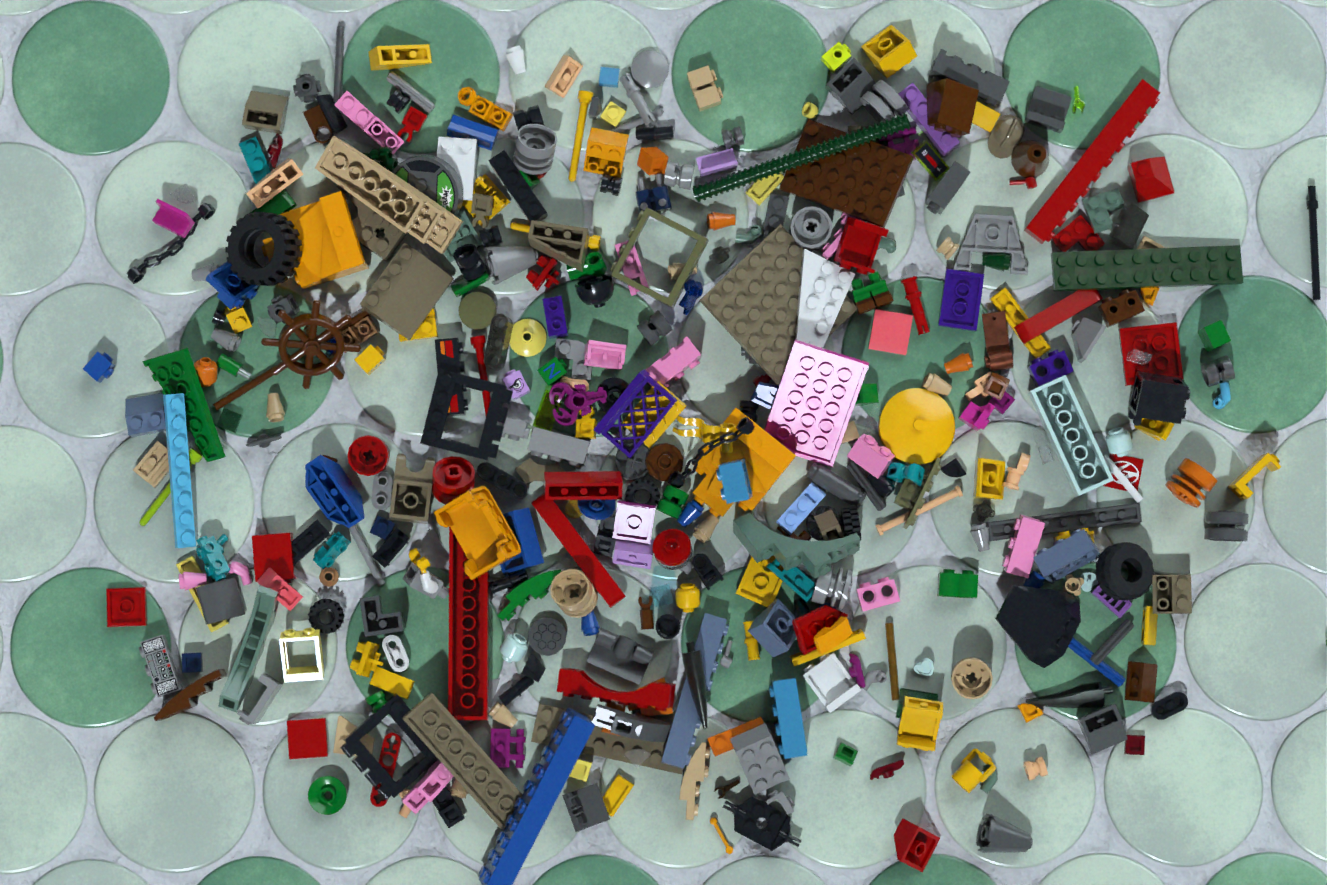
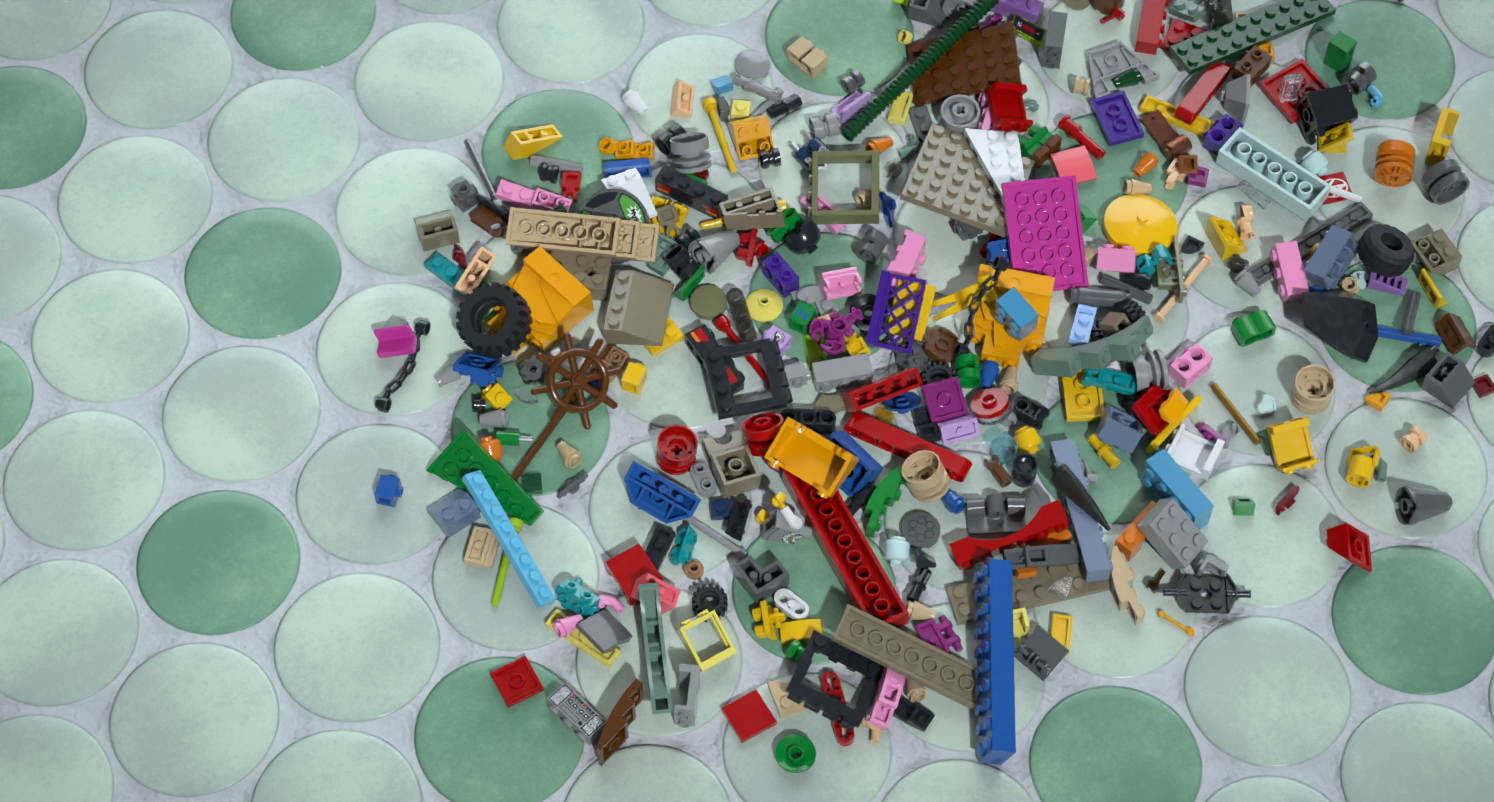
camera: 30 degrees left, 25 degrees down
dark blue plate [182,653,203,673] -> none
orange panel [637,147,669,175] -> none
dark pink brick [958,402,995,431] -> none

